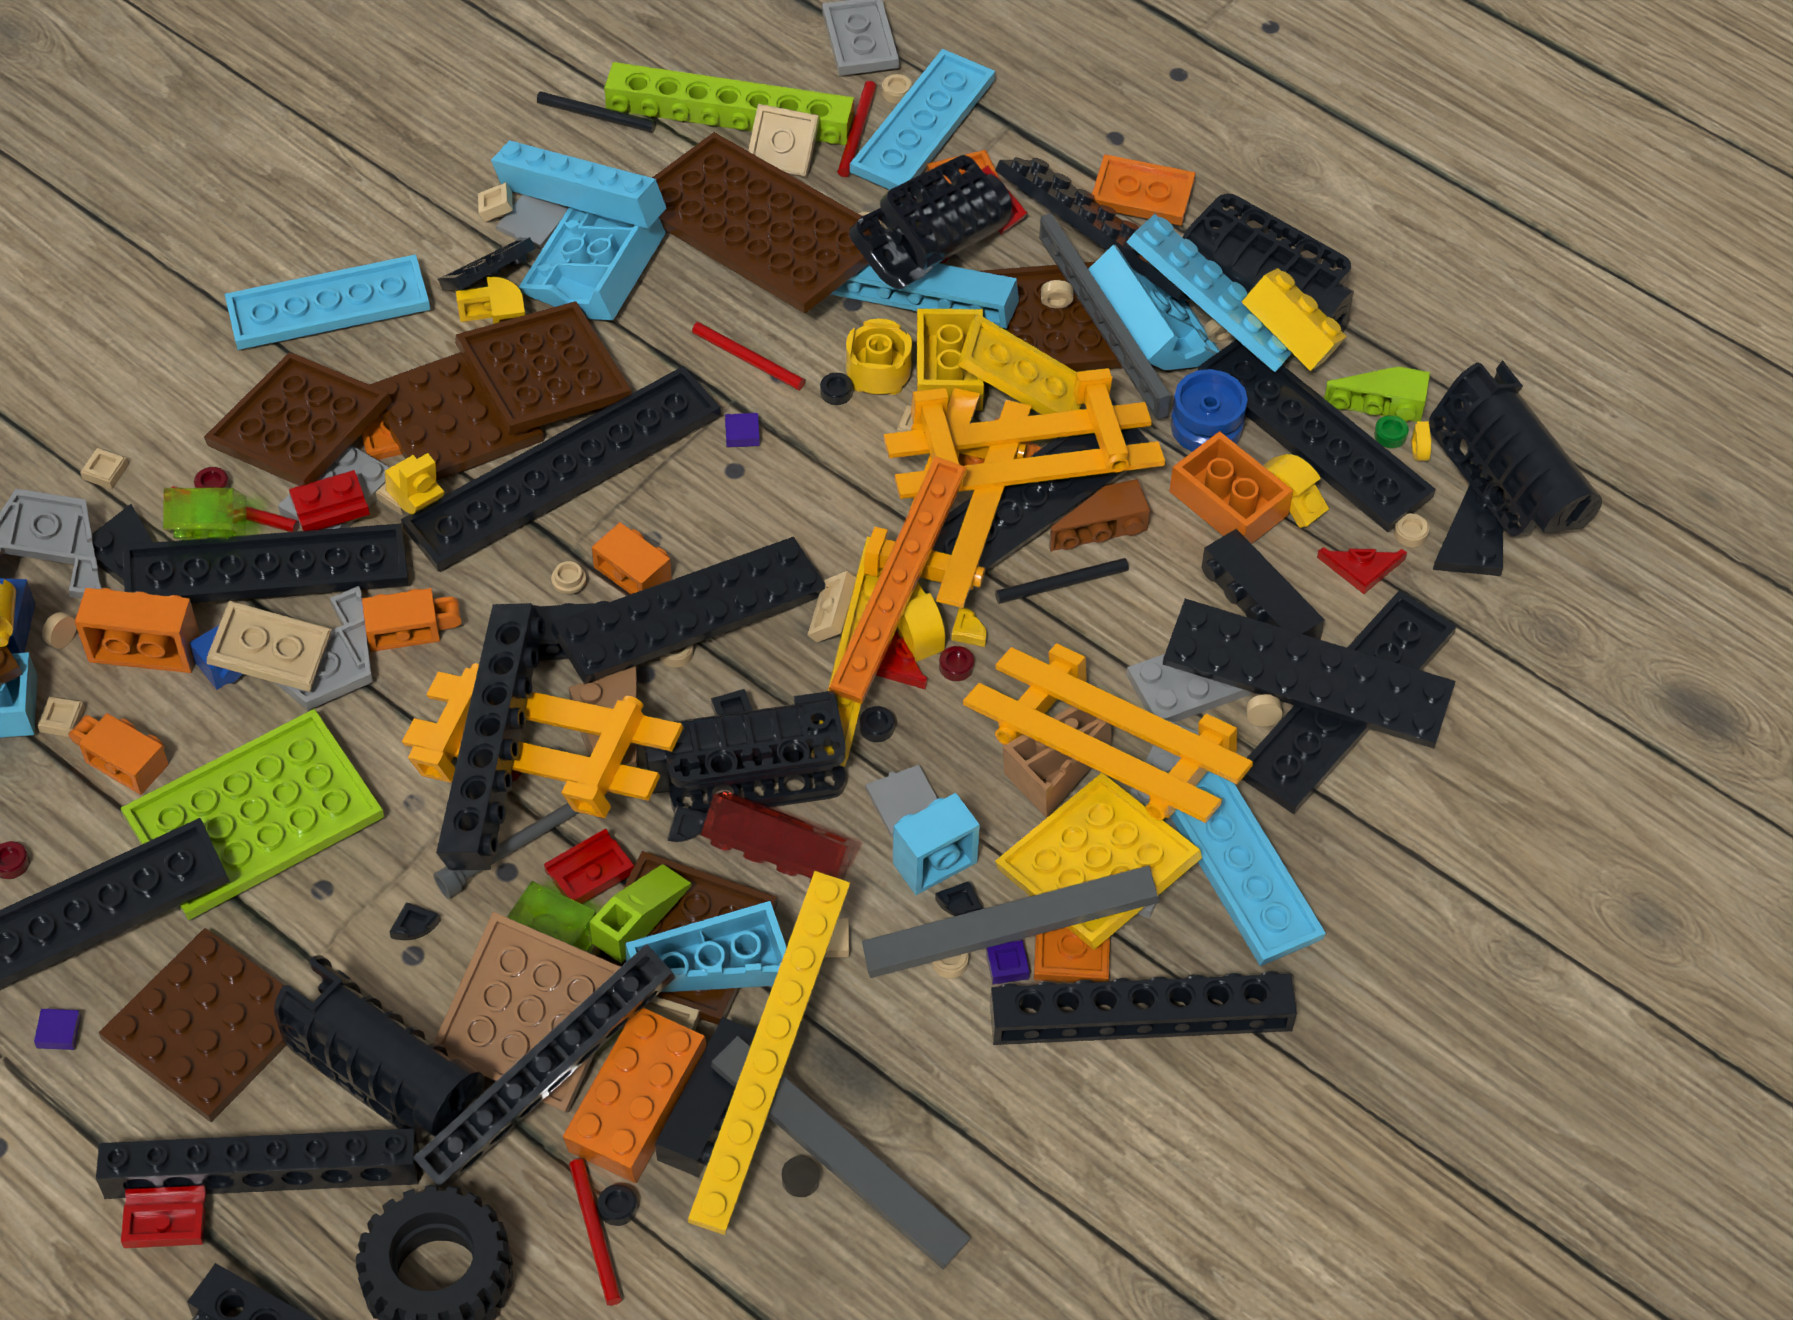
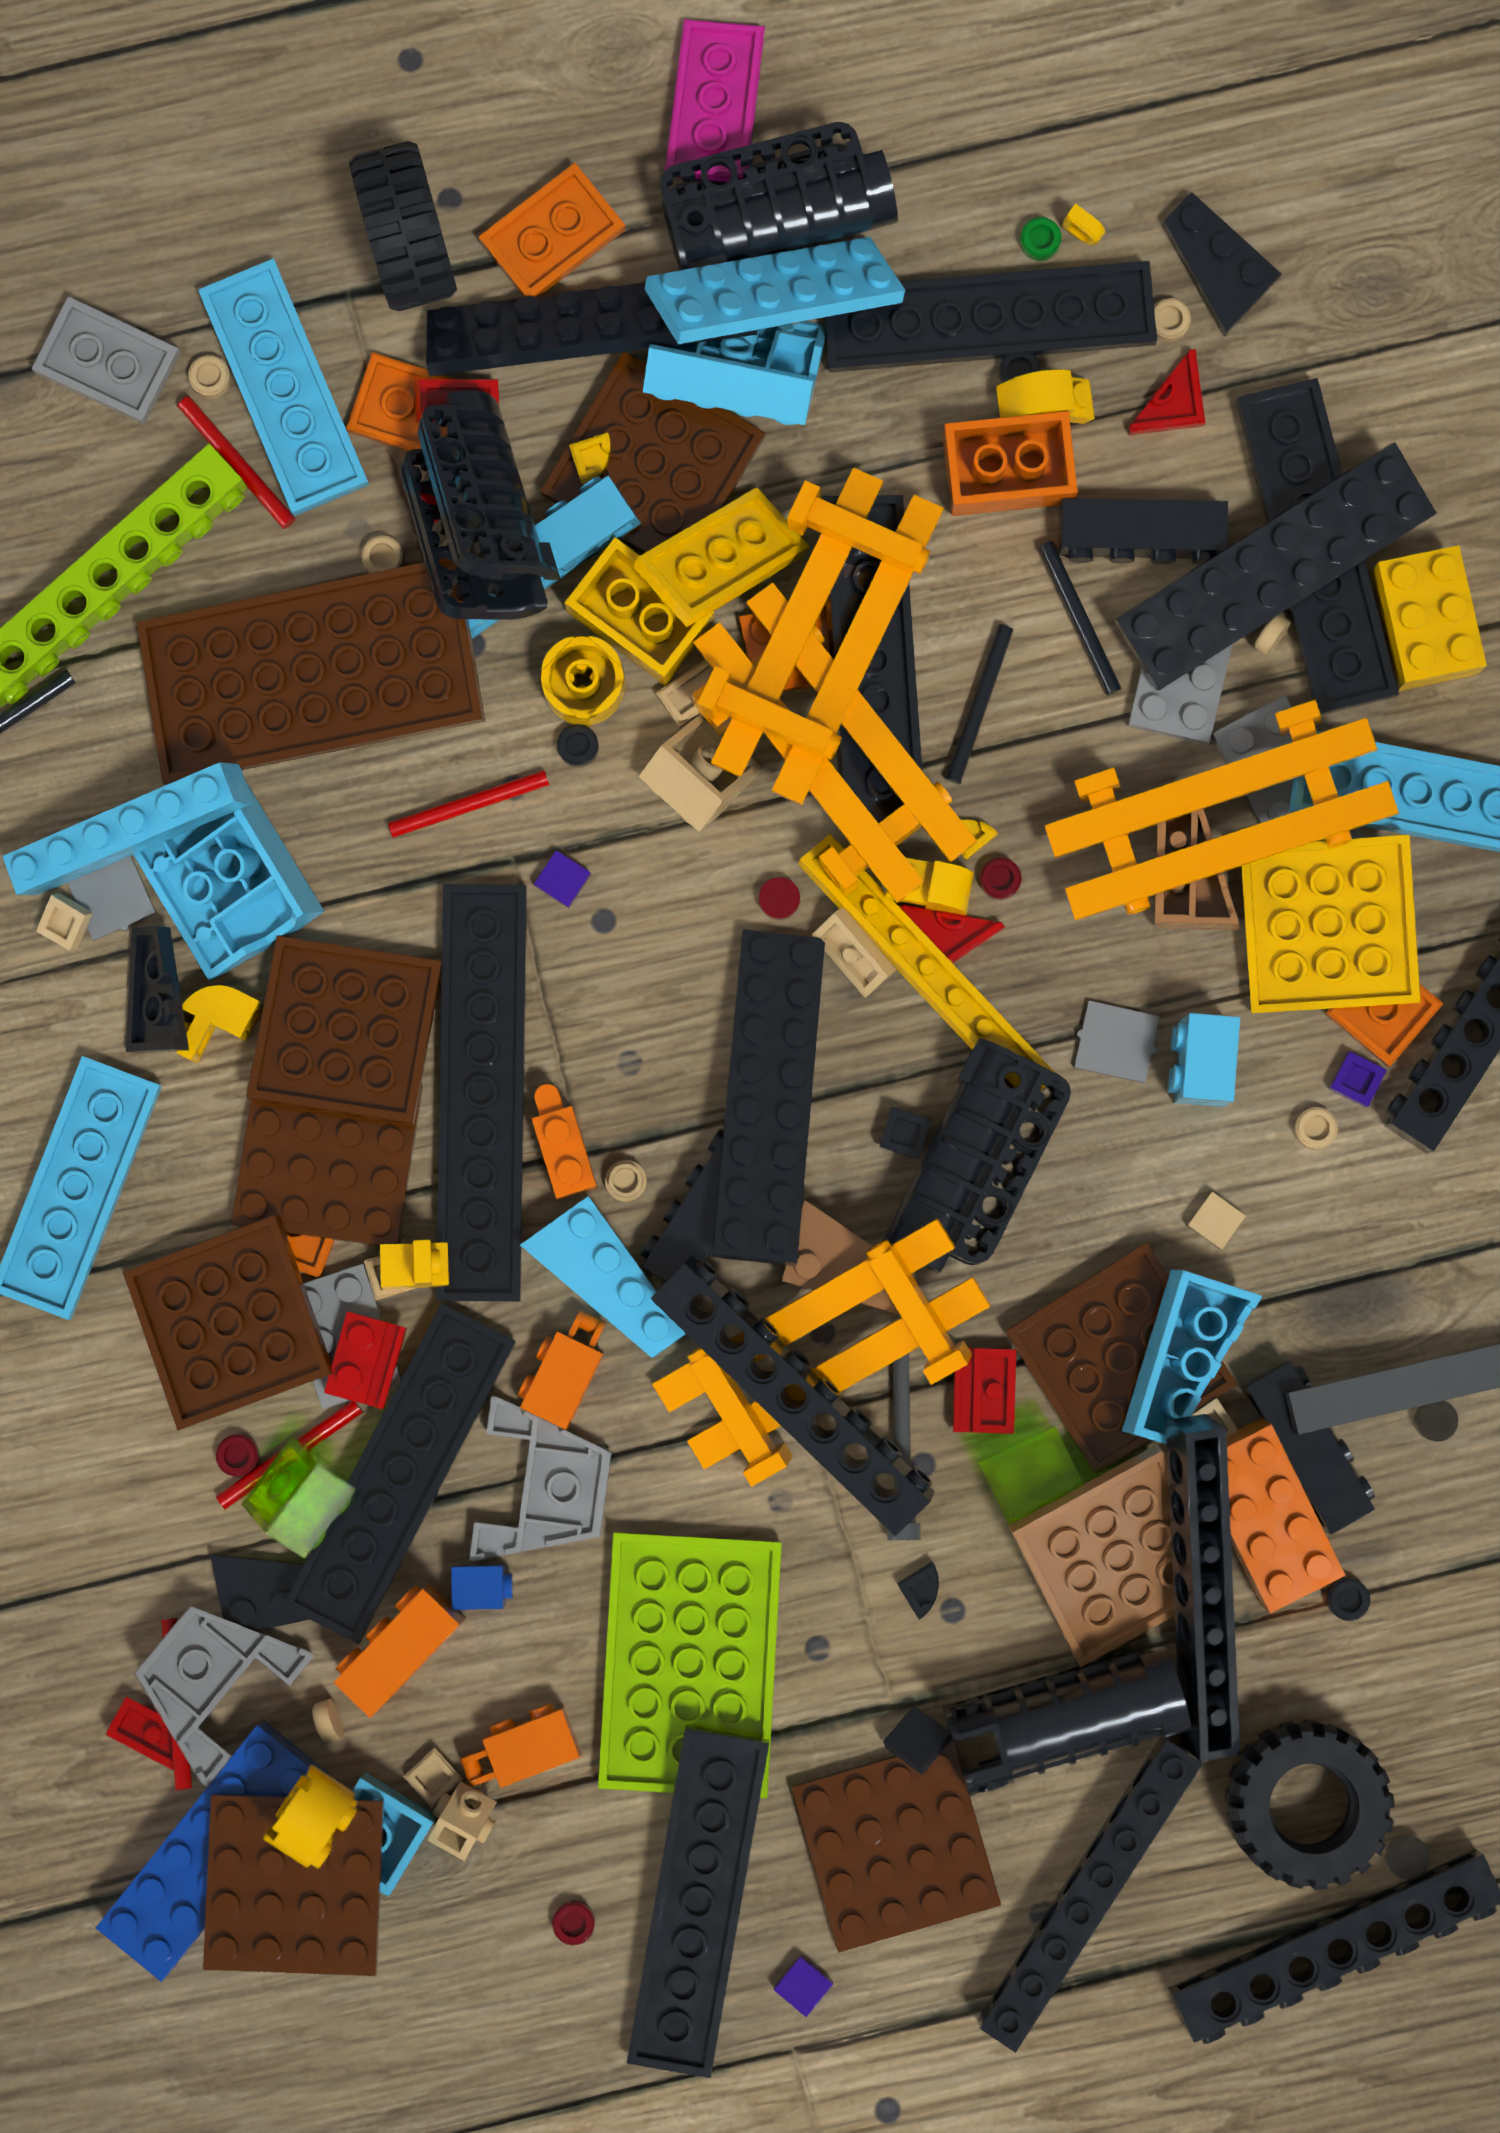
camera: 50 degrees left, 30 degrees up
tan tile [80,448,129,489] -> none
red plate [121,1185,207,1248] -> none
tan tile [207,601,331,692] -> none
red bar [569,1159,622,1306] -> none
lime slope [590,864,692,964] -> none
orange brick [592,522,672,594] -> none
black tile [667,804,713,842] -> none
yellow plate [688,871,850,1235] -> none
clear red brick [701,791,857,883] -> none
tan tile [748,104,820,178] -> none
orange tile [829,456,967,704] -> none
black tile [859,706,895,742] -> none
dark grey tile [862,866,1159,978] -> none
black tile [935,881,983,916] -> none
dark grey tile [1039,213,1170,419] -> none
tan tile [1041,280,1073,308] -> none
dark orange slope [1049,479,1150,552] -> none
blue wheel [1170,369,1248,452] -> none
yellow brick [1242,268,1347,371] -> none
lime slope [1324,366,1430,422] -> none
black piece [1429,360,1602,536] -> none
none -> black tyre [349,141,457,311]
none -> tan brick [427,1781,497,1861]
none -> medium azure wedge [520,1196,686,1358]
none -> orange brick [531,1084,598,1201]
none -> yellow tile [569,433,611,486]
none -> tan slope [638,714,763,832]
none -> dark pink tile [665,19,765,182]
none -> dark red tile [759,877,800,920]
none -> black piece [883,1706,952,1775]
none -> black bar [1038,541,1122,696]
none -> yellow brick [1370,545,1487,691]

